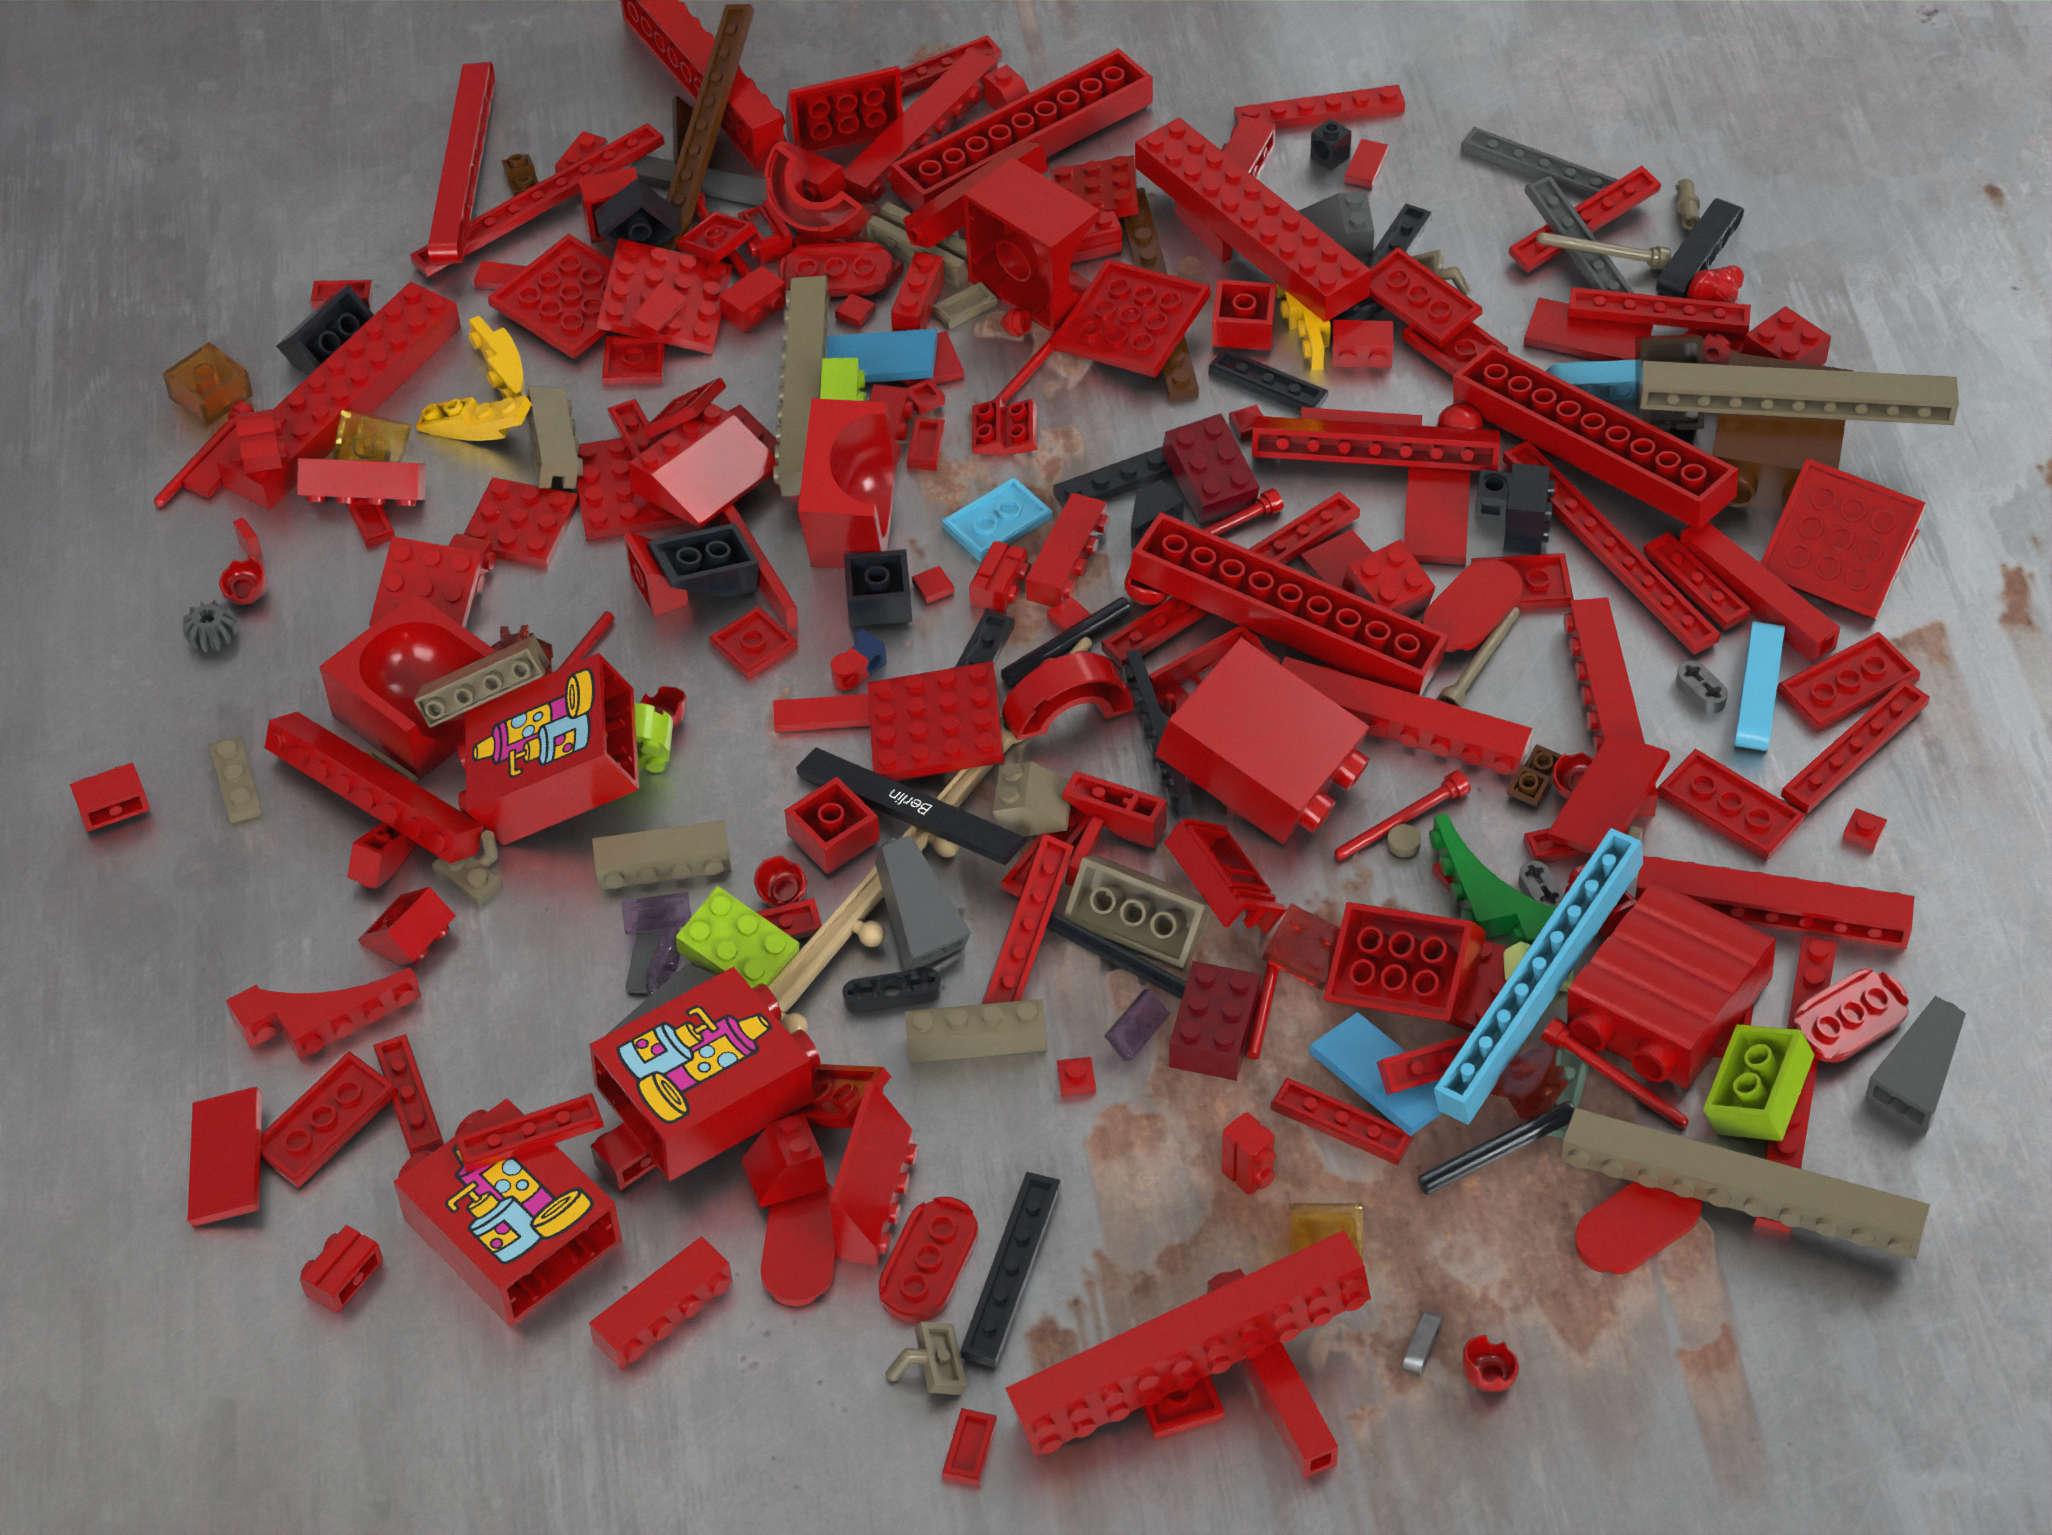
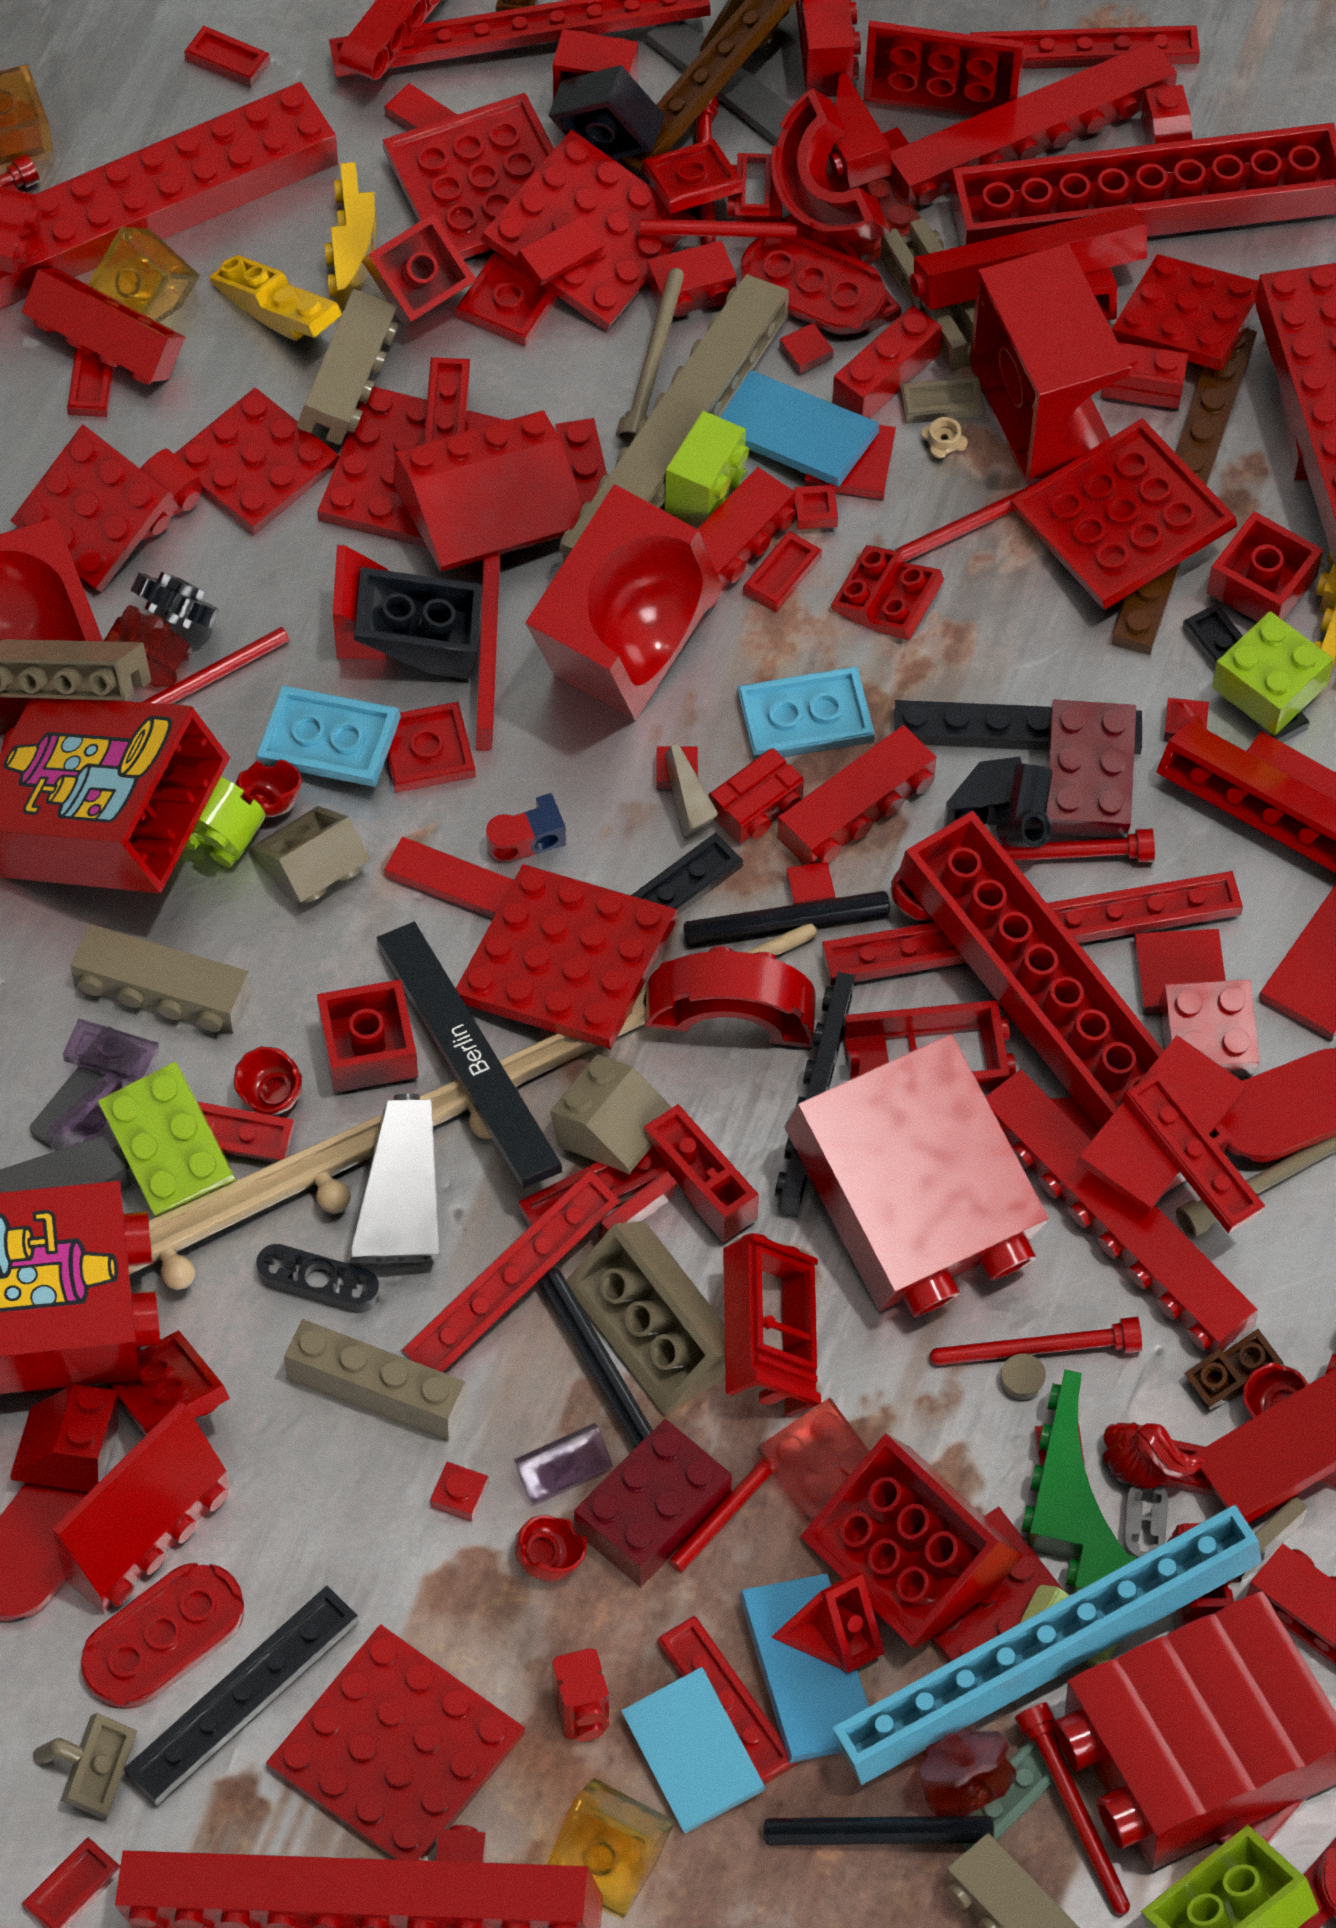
camera: 25 degrees right, 10 degrees up
black slope [276,285,374,375] -> none
red tile [642,378,727,440] -> none
black brick [843,549,912,627] -> none
red plate [999,307,1031,337] -> none
red plate [1376,1033,1472,1095] -> none
none -> black gear [131,571,219,629]
none -> dark tan slope [249,806,371,903]
none -> medium azure plate [256,685,401,787]
none -> red plate [266,1624,525,1861]
none -> red brick [362,213,476,327]
none -> red hair [515,1514,587,1582]
none -> dark tan piece [616,268,684,444]
none -> medium azure tile [621,1667,767,1834]
none -> red bar [640,219,797,238]
none -> dark tan slope [664,743,718,837]
none -> red slope [771,1572,885,1673]
none -> tan plate [921,417,968,458]
none -> black piece [997,763,1053,848]
none -> red tile [1077,1035,1247,1214]
none -> red hair [1101,1422,1204,1489]
none -> red tile [1122,1071,1265,1234]
none -> lime brick [1212,611,1333,736]

